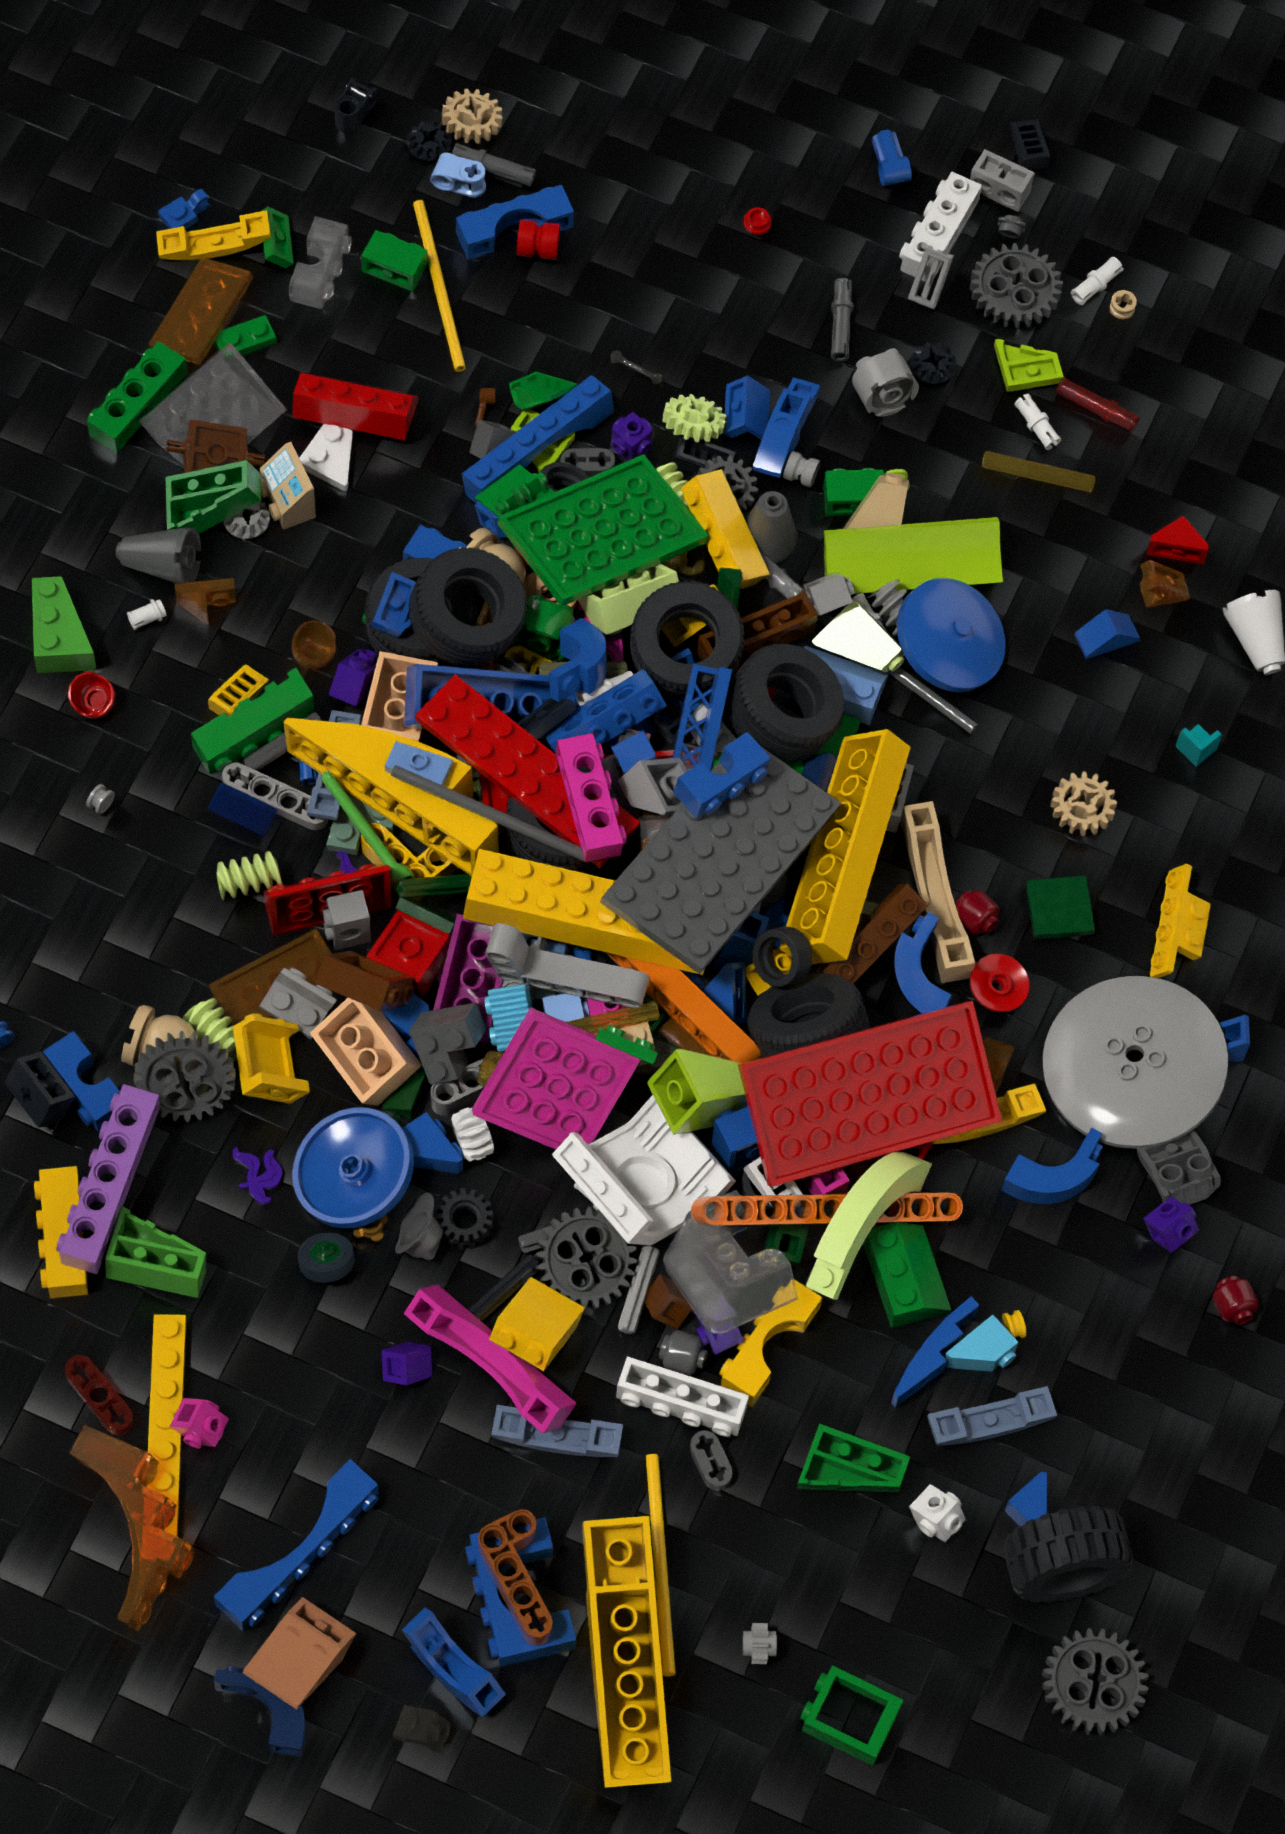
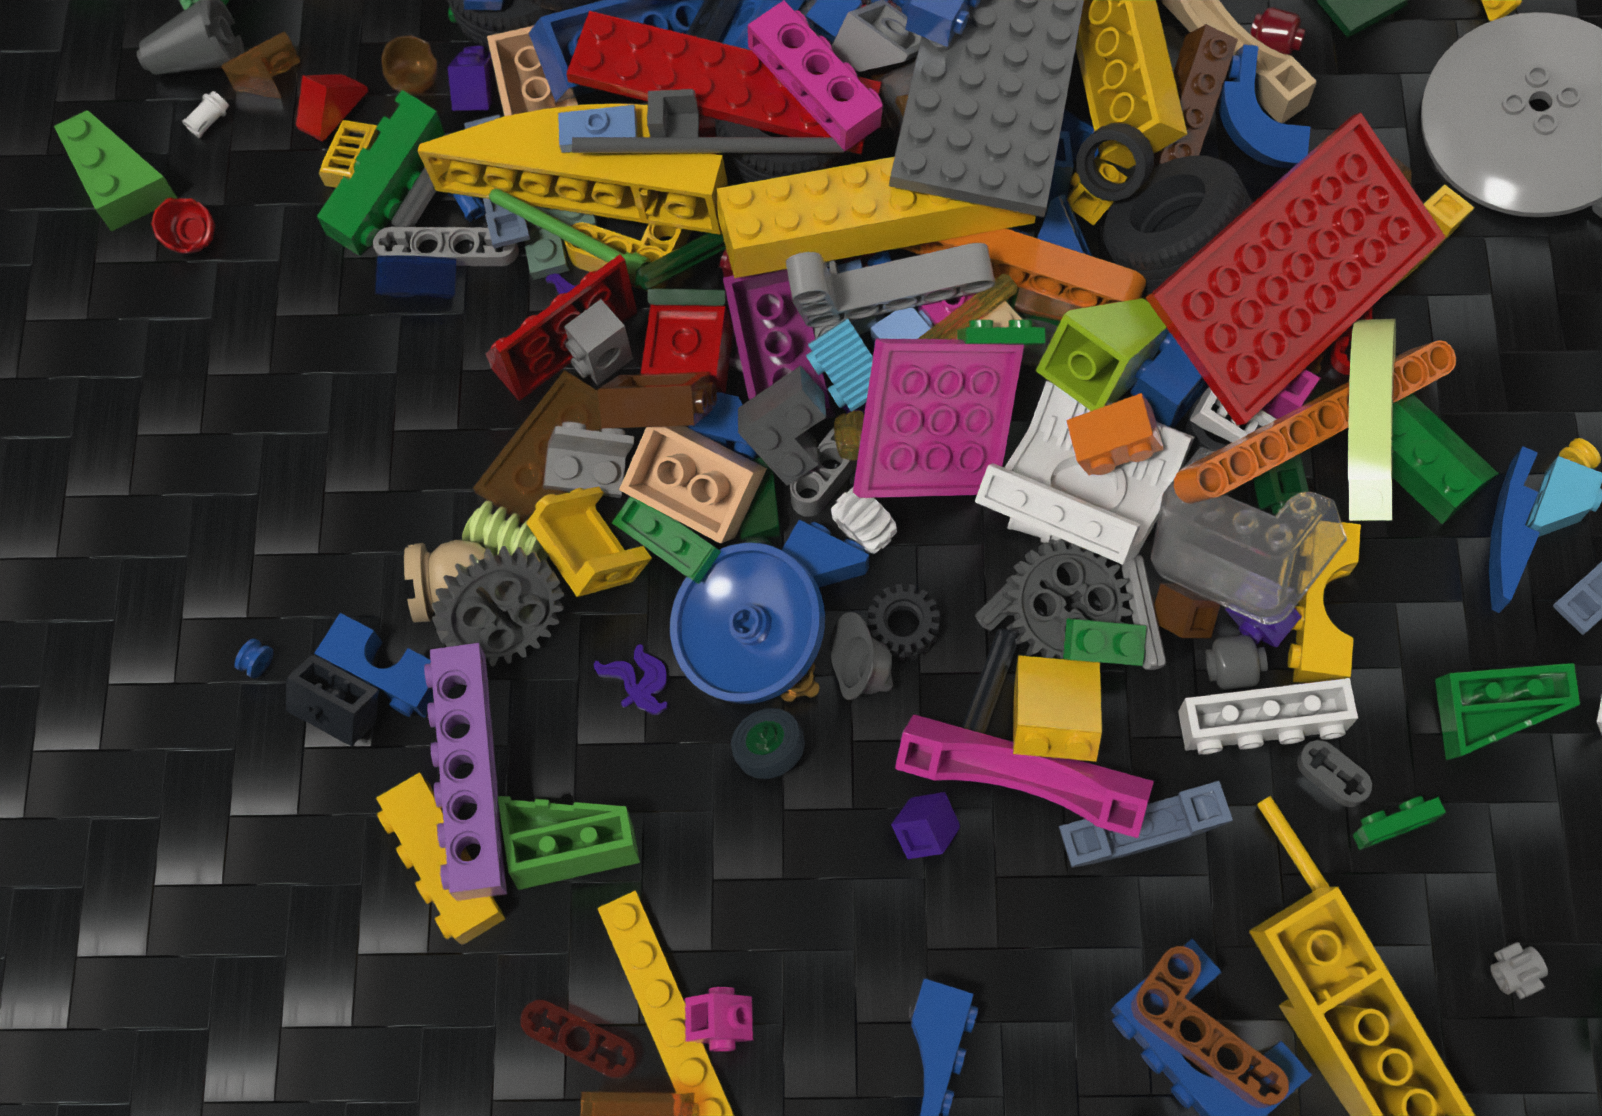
camera: 15 degrees left, 5 degrees up
light grey bush [86,784,115,814] -> none
yellowish green piece [216,851,282,901] -> none
red dish [970,954,1030,1012] -> none
blue arch [1002,1127,1103,1204] -> none
none -> red slope [296,74,369,142]
none -> green tile [612,496,721,584]
none -> dark grey panel [647,89,699,137]
none -> green plate [1063,618,1146,666]
none -> orange brick [1066,393,1164,476]
none -> green plate [1353,796,1446,850]

